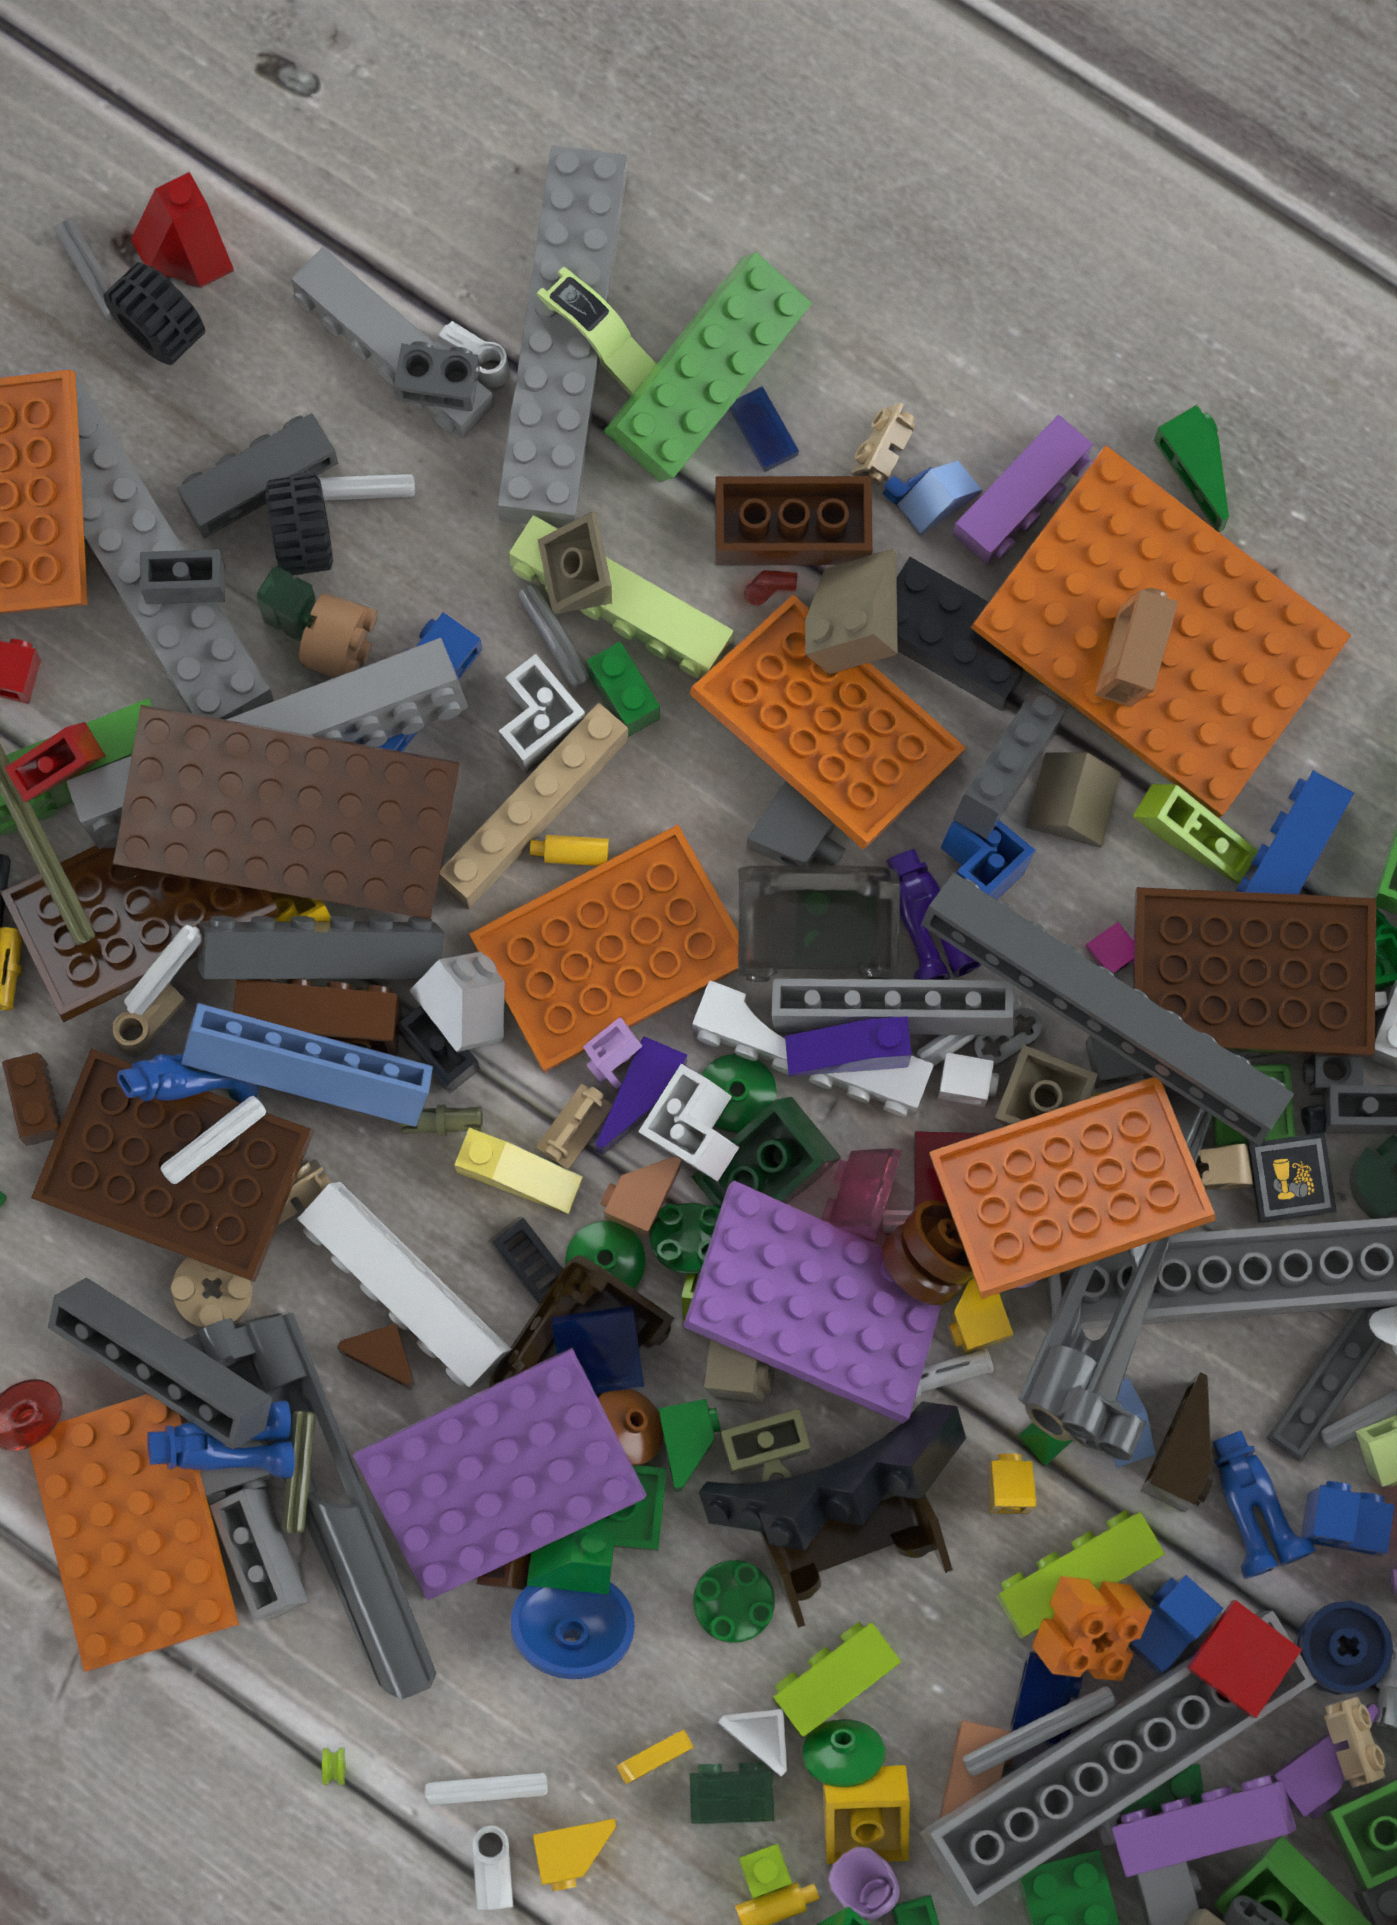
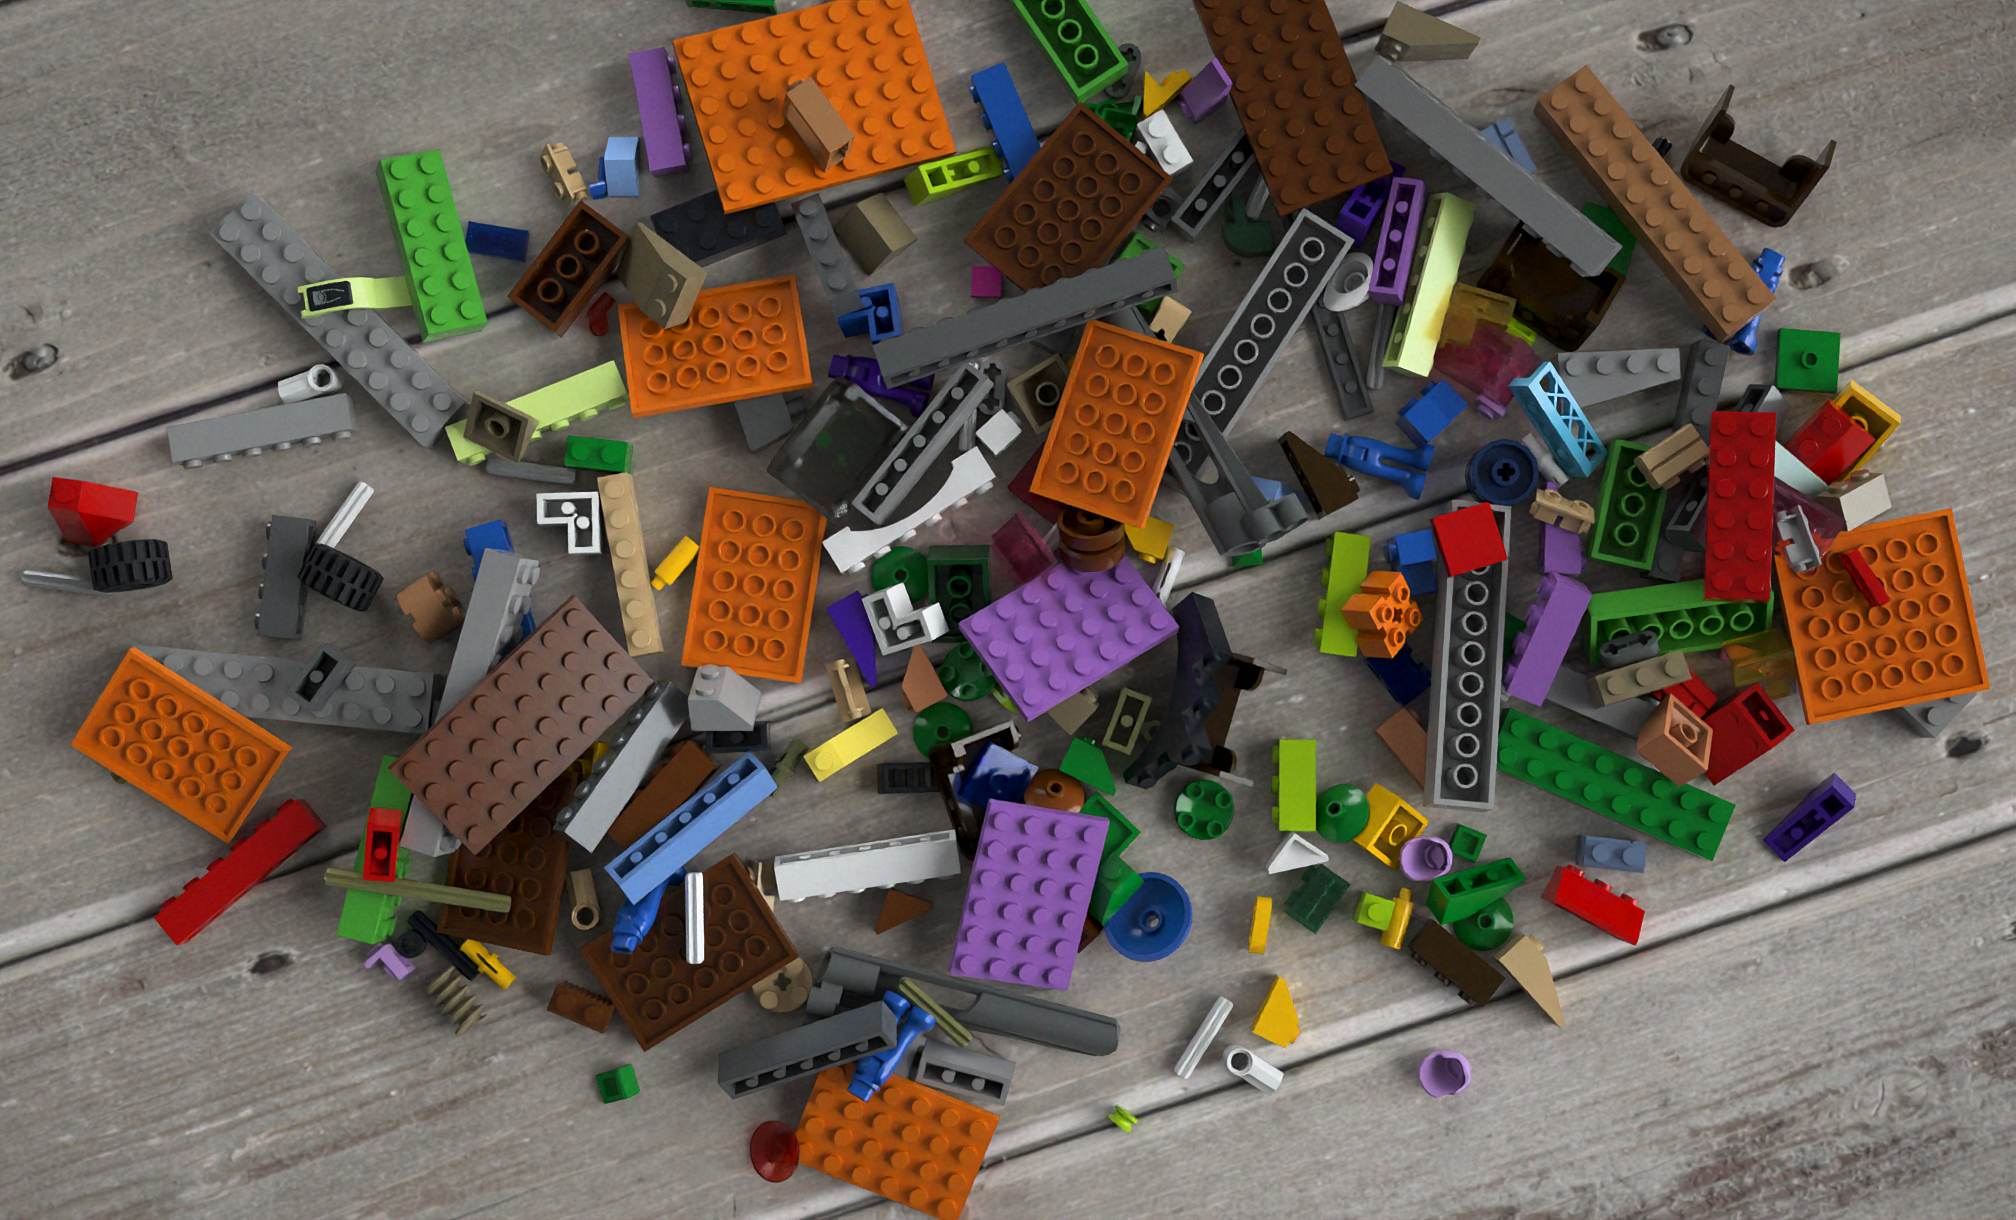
camera: 50 degrees left, 10 degrees up
white axle [124,925,203,1015] -> none
clear green brick [256,566,317,641] -> none
dark grey brick [393,341,480,412] -> none
lavender bracket [583,1017,643,1090] -> none
dark purple slope [785,1016,911,1077] -> none
light grey axle [962,1686,1116,1776] -> none
yellow slope [988,1453,1036,1514] -> none
black flag [1244,1105,1337,1223] -> none

